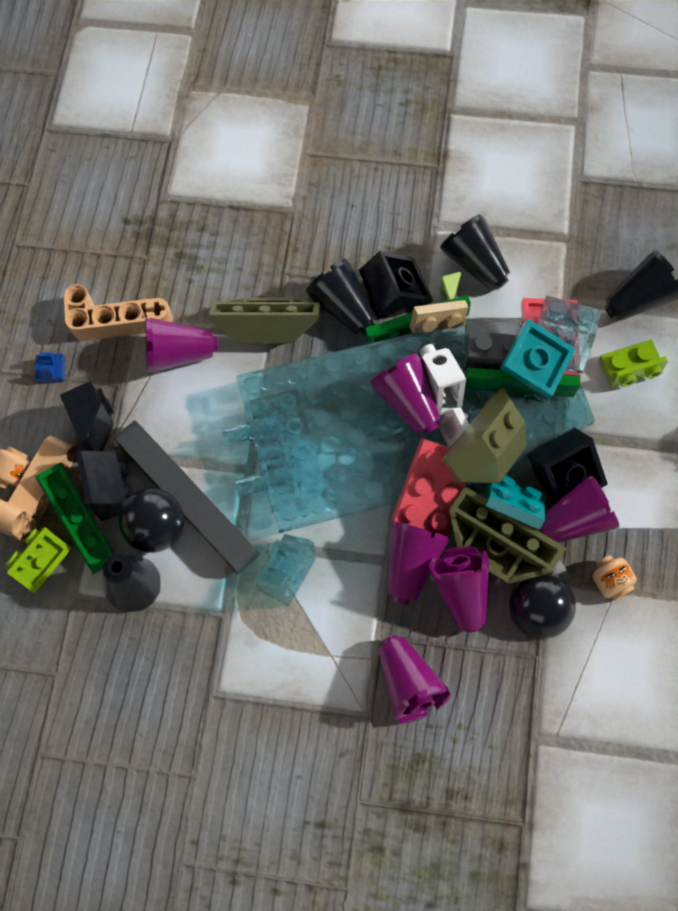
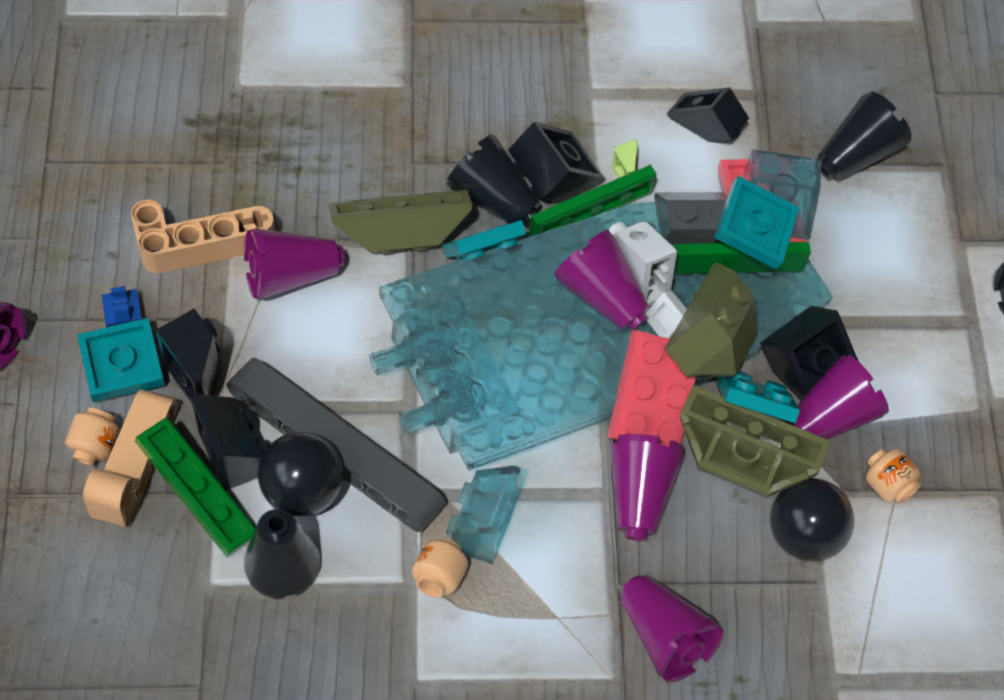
camera: 20 degrees left, 10 degrees down
lime bracket [5,527,72,594] -> none
tan plate [409,300,469,334] -> none
magenta cone [429,546,489,633] -> none
black cone [440,214,511,290] -> none
lime bracket [599,339,668,388] -> none
none -> teal plate [77,318,165,403]
none -> light nougat head [412,539,468,598]
none -> teal plate [441,220,526,262]
none -> black slope [667,87,749,142]

